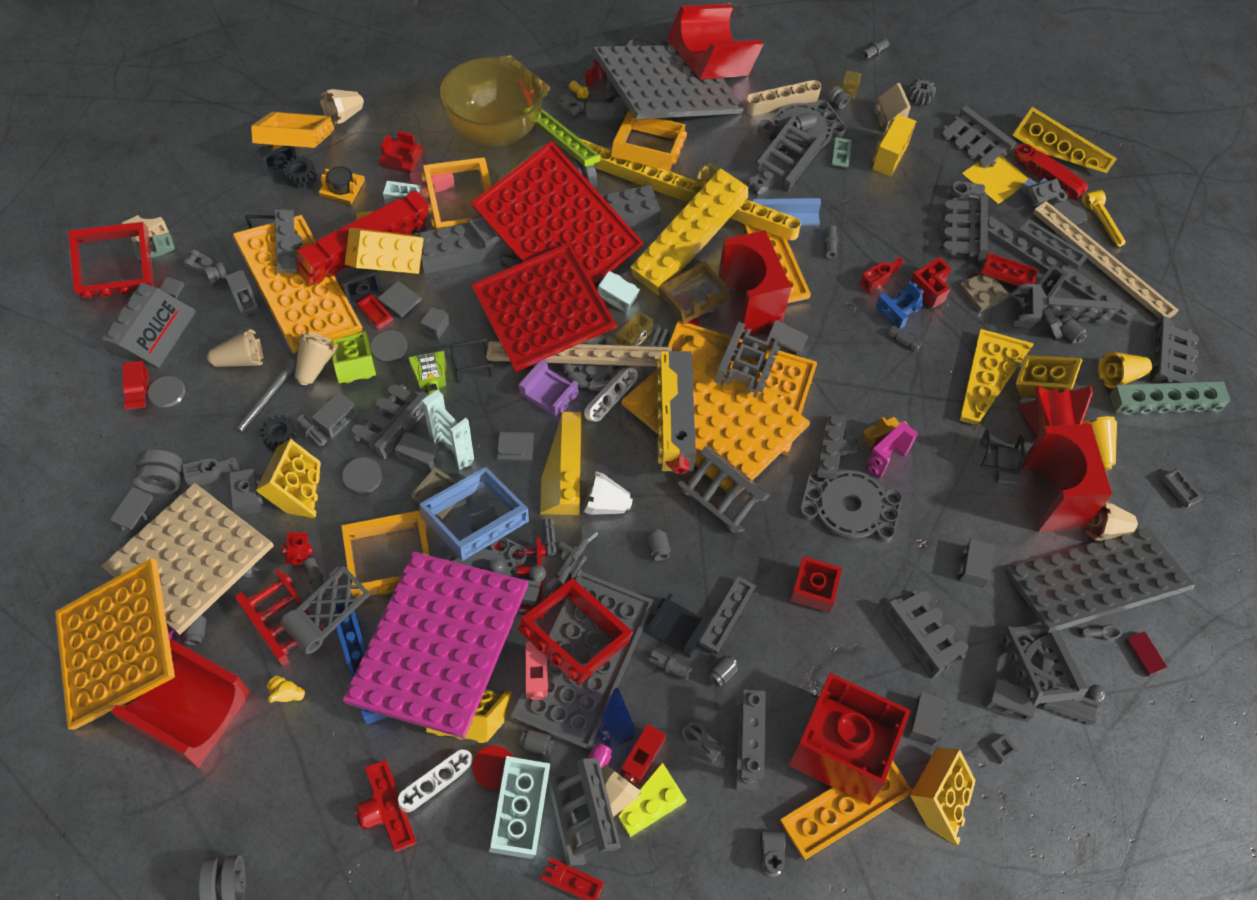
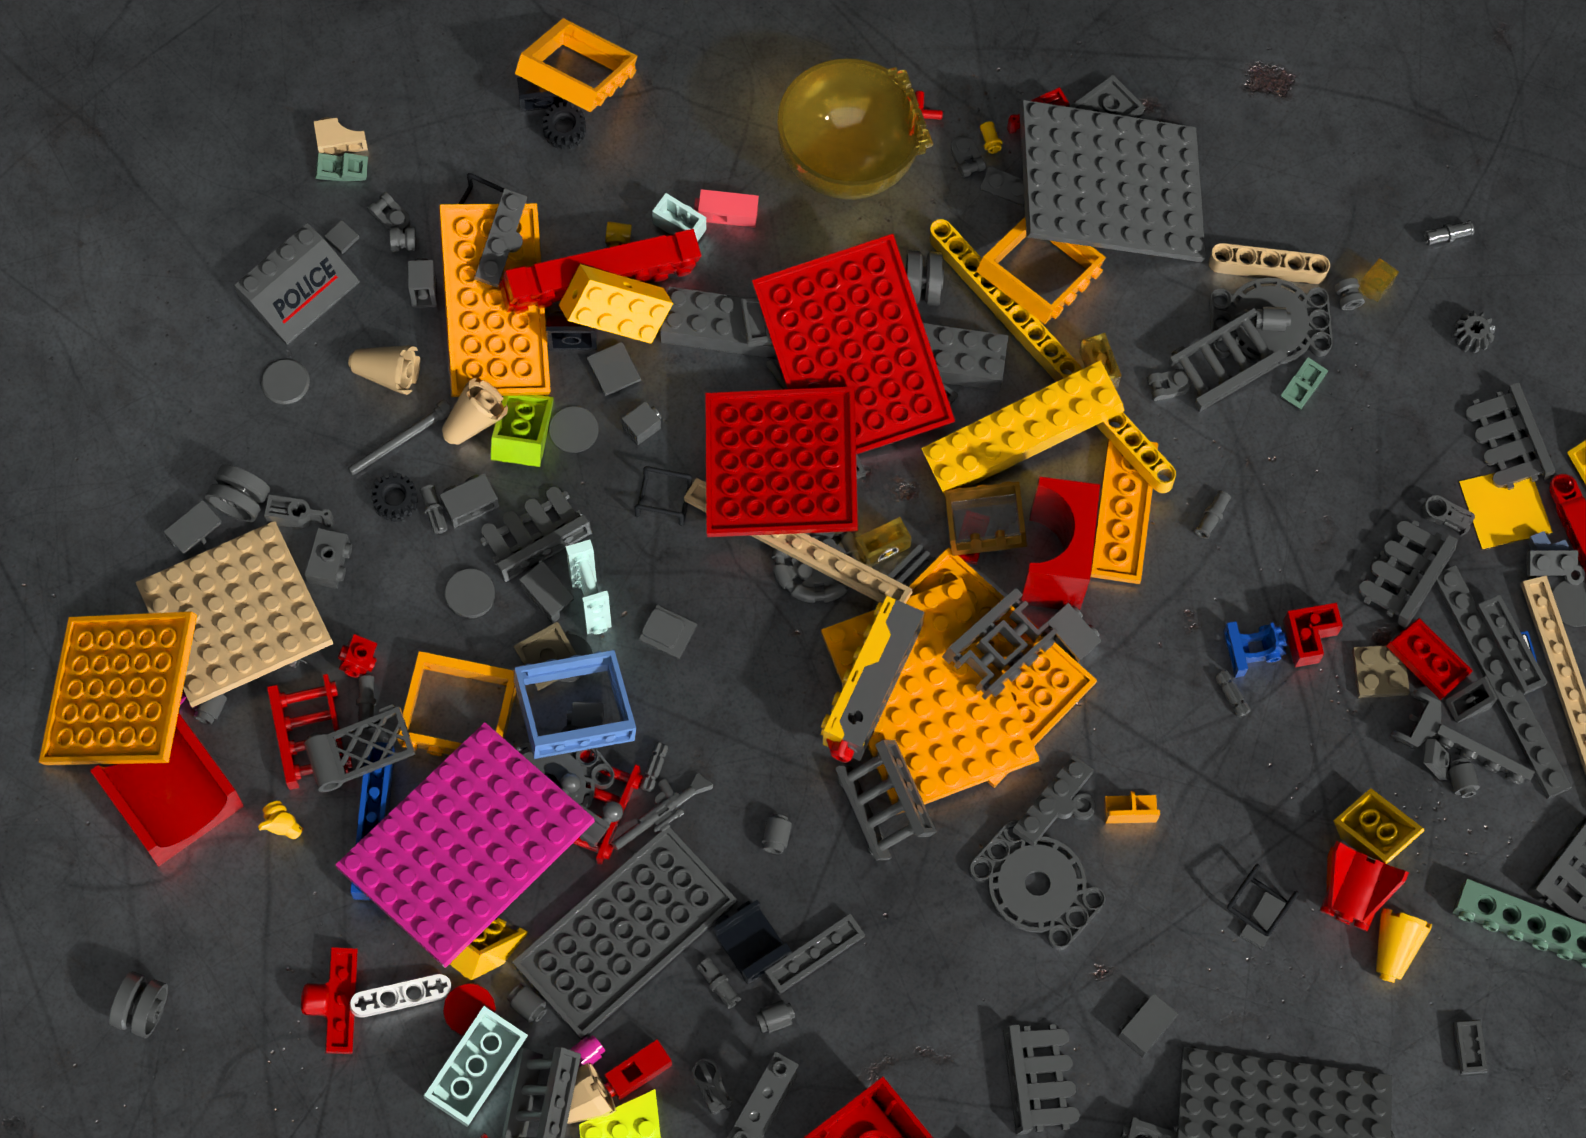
camera: 25 degrees right, 10 degrees up
red window [68,222,154,299] -> none
red piece [123,361,148,410] -> none
yellow wedge [256,439,321,518] -> none
piece [319,166,365,205] -> none
tan cone [320,89,364,125] -> none
red tile [357,294,393,330] -> none
red panel [379,131,424,174] -> none
torso [409,351,446,395] -> none
light orange window [421,157,492,229] -> none
red window [518,578,633,686] -> none
medium lavender panel [519,360,579,417] -> none
lime plate [523,105,600,167] -> none
coral brick [526,641,548,700] -> none
yellow wedge [540,412,581,515] -> none
white beam [584,367,638,422] -> none
white cone [584,472,633,515] -> none
light aqua brick [597,271,640,313] -> none
clear blue slope [599,688,635,749] -> none
red piece [667,4,764,80] -> none
medium blue panel [752,198,821,225] -> none
red brick [790,556,842,613] -> none
red piece [859,257,903,294] -> none
dark pink panel [866,421,918,478] -> none
yellow brick [872,114,916,177] -> none
tan slope [874,83,911,132] -> none
yellow wing [959,329,1033,425] -> none
red piece [1021,424,1113,532] -> none
tan cone [1085,501,1138,541] -> none
yellow cone [1098,352,1152,388] -> none

